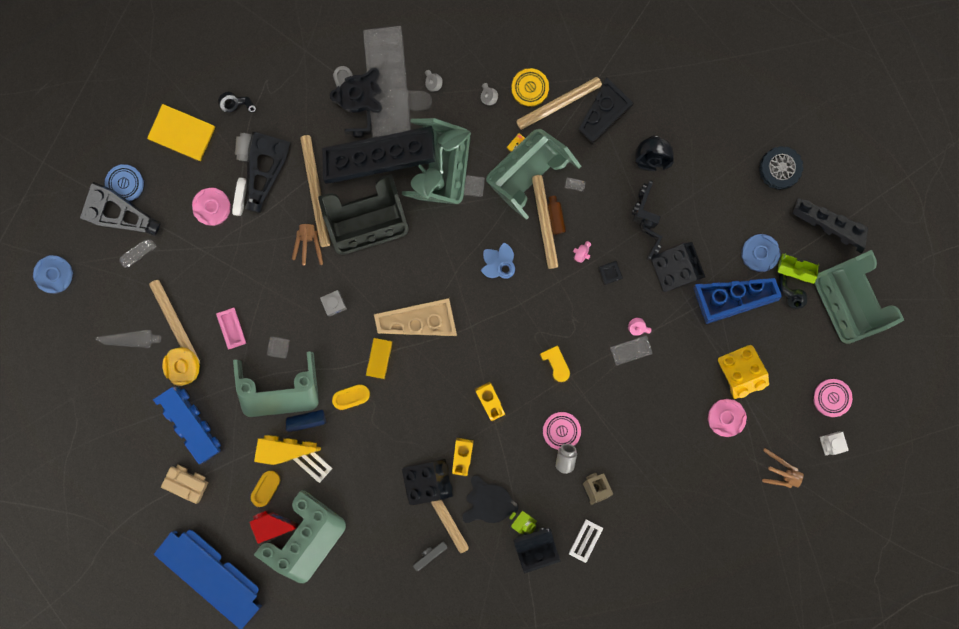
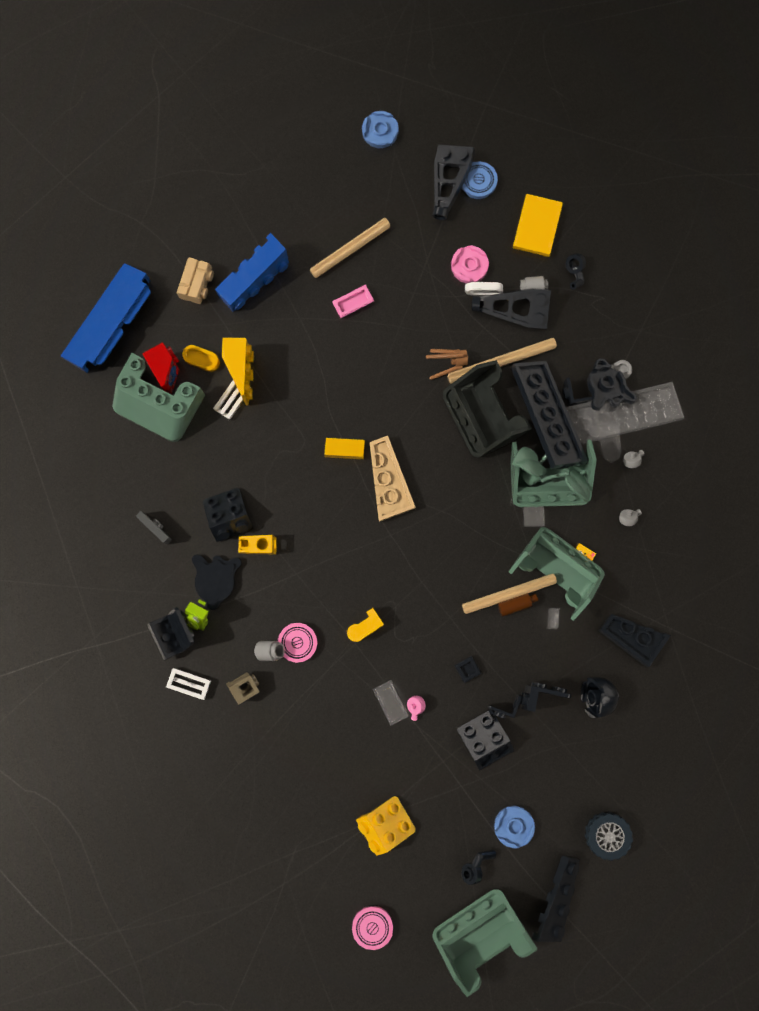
camera: 85 degrees right, 5 degrees down
clear bar [95,329,161,348] -> none
clear tile [119,239,156,267] -> none
yellow tile [162,347,200,386] -> none
sand green windscreen [233,351,319,417] -> none
clear tile [267,337,290,359] -> none
dark blue slope [286,410,326,432] -> none
light grey brick [320,290,347,317] -> none
yellow tile [332,385,370,410] -> none
tan axle [431,500,469,553] -> none
yellow leg [474,382,505,421] -> none
medium blue plate [481,243,515,279] -> none
yellow tile [511,68,549,107] -> none
tan axle [516,77,602,130] -> none
bright pink piece [573,241,591,263] -> none
blue wedge [693,278,781,324] -> none
bright pink tile [707,399,747,437] -> none
medium nougat plant [762,448,804,488] -> none
lime piece [778,253,819,284] -> none
white brick [820,432,849,456] -> none

